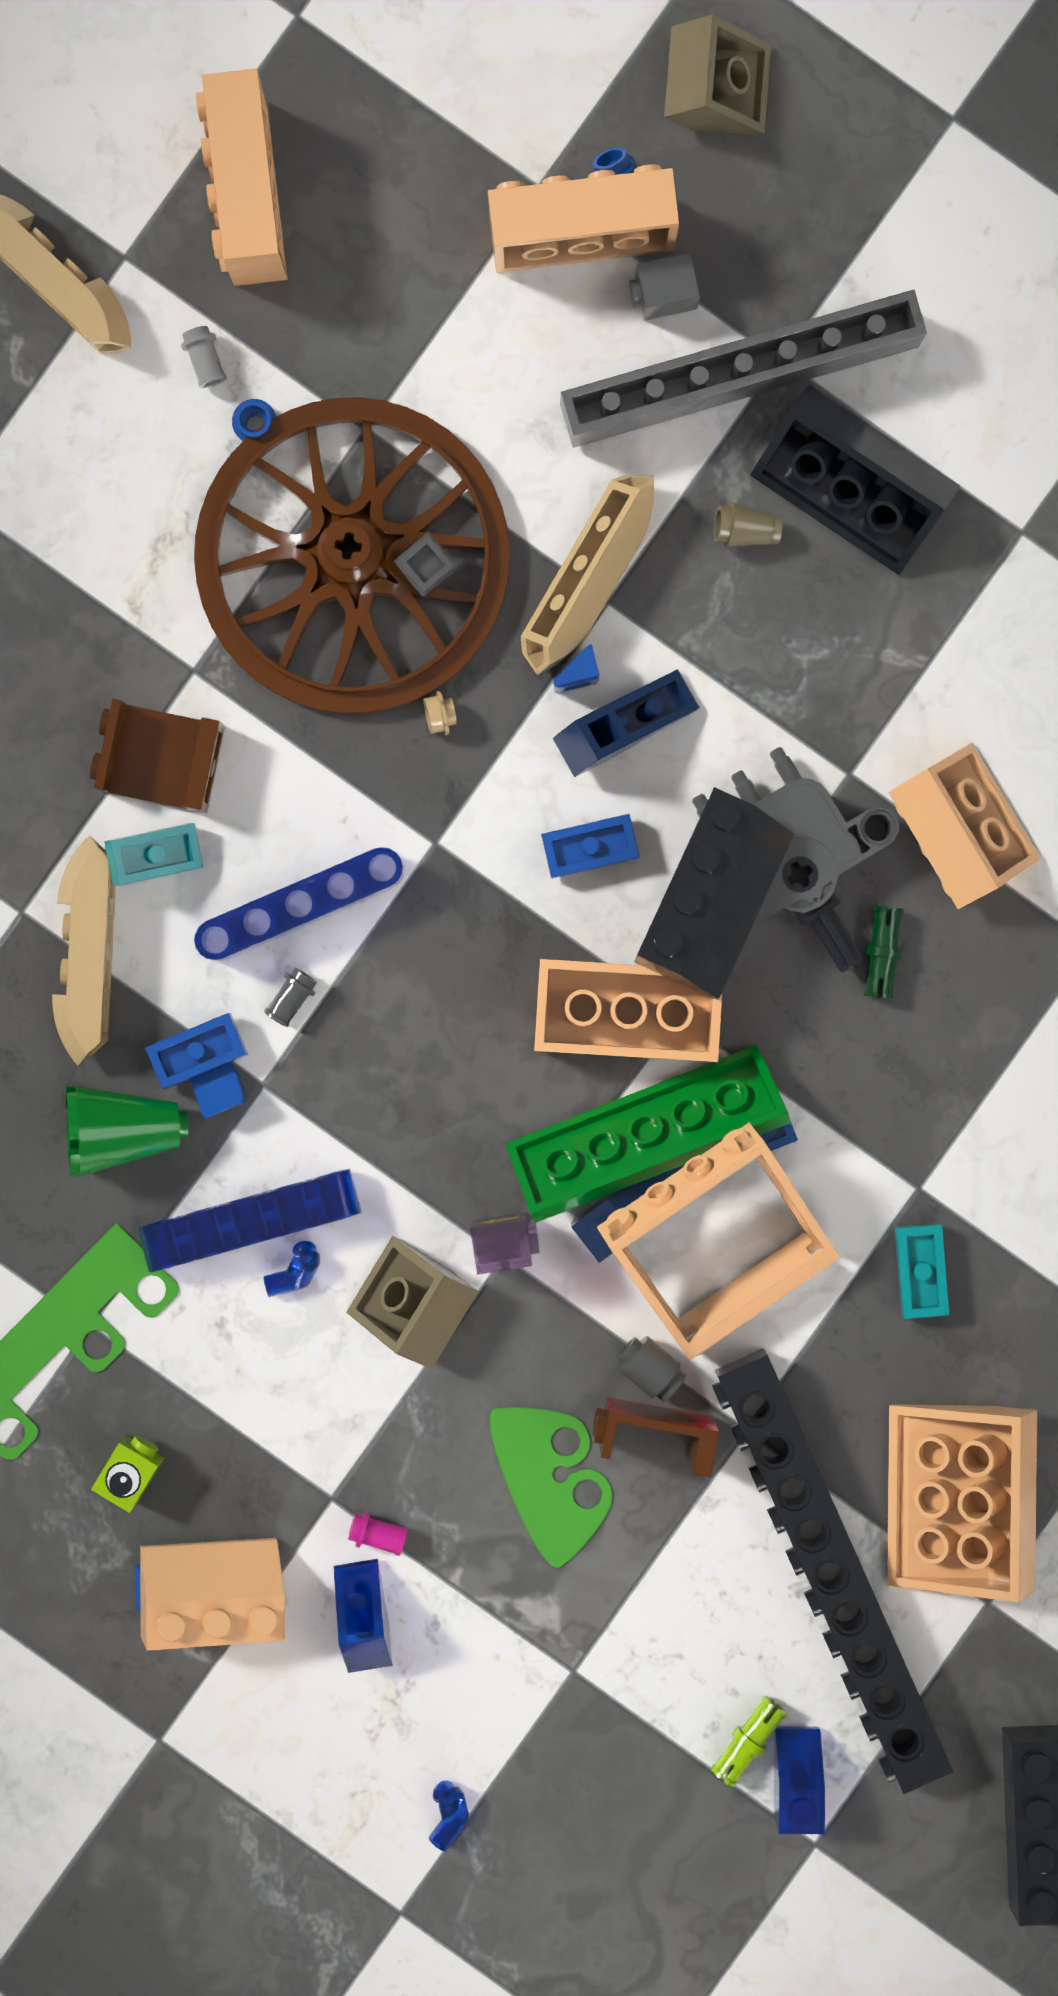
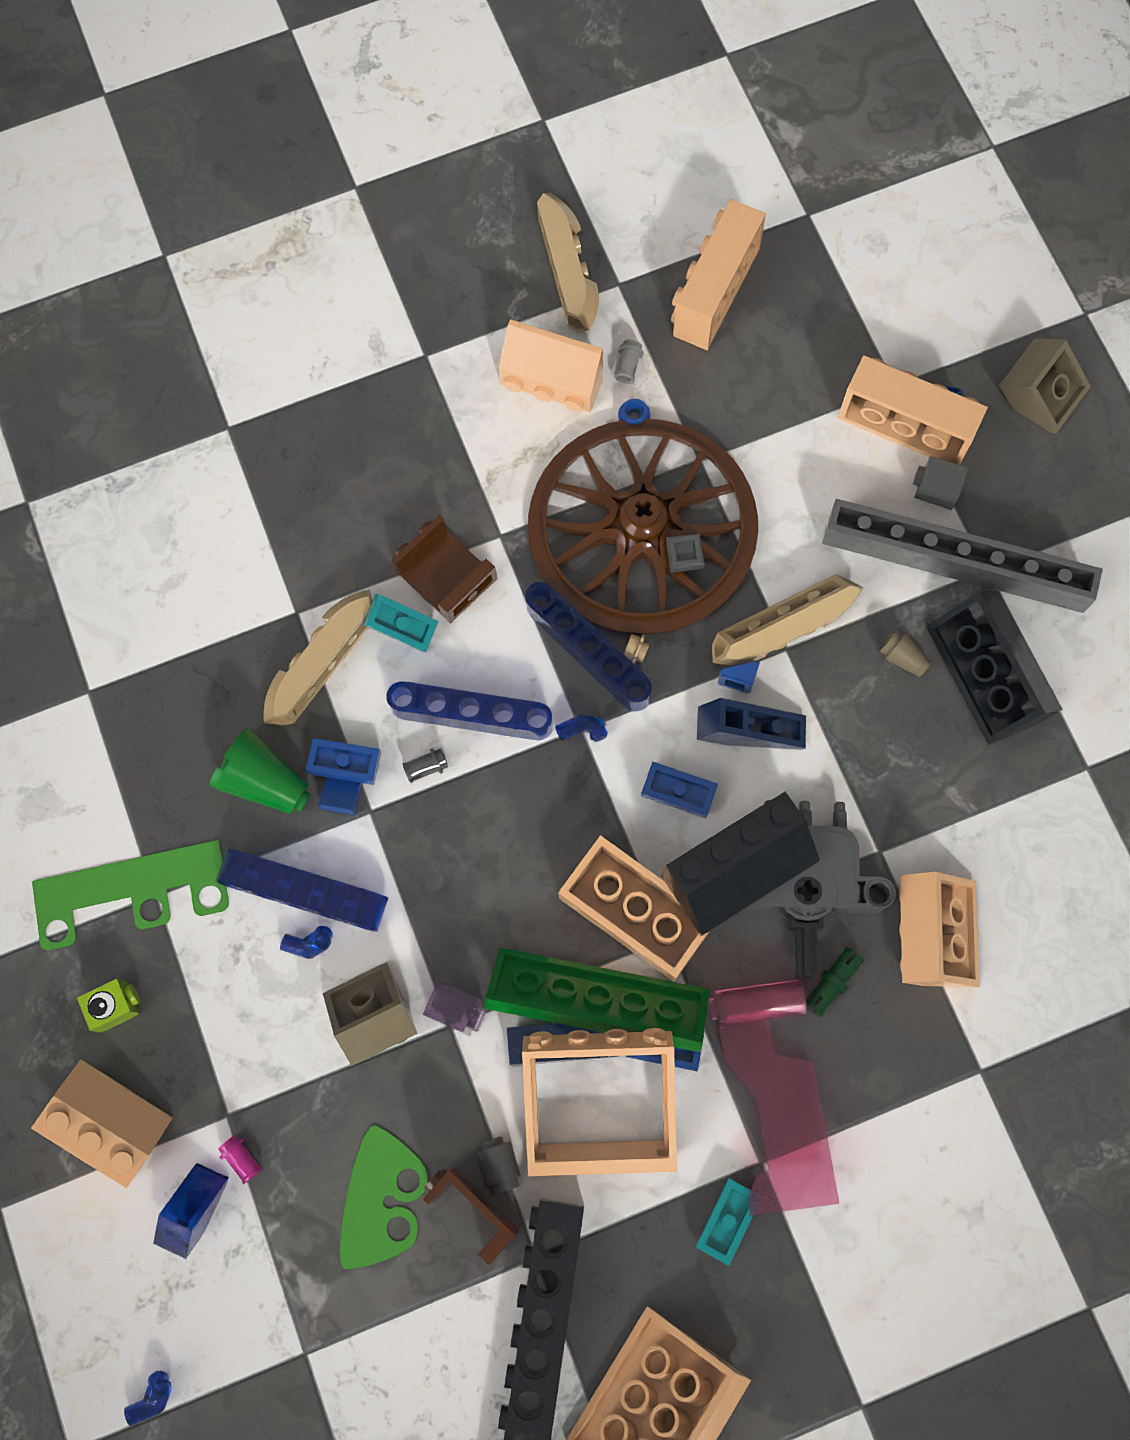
camera: 35 degrees right, 15 degrees down
none -> light nougat slope [499,319,603,413]
none -> clear blue beam [525,582,652,711]
none -> clear blue arm [555,714,608,742]
none -> clear pink door [708,979,840,1216]

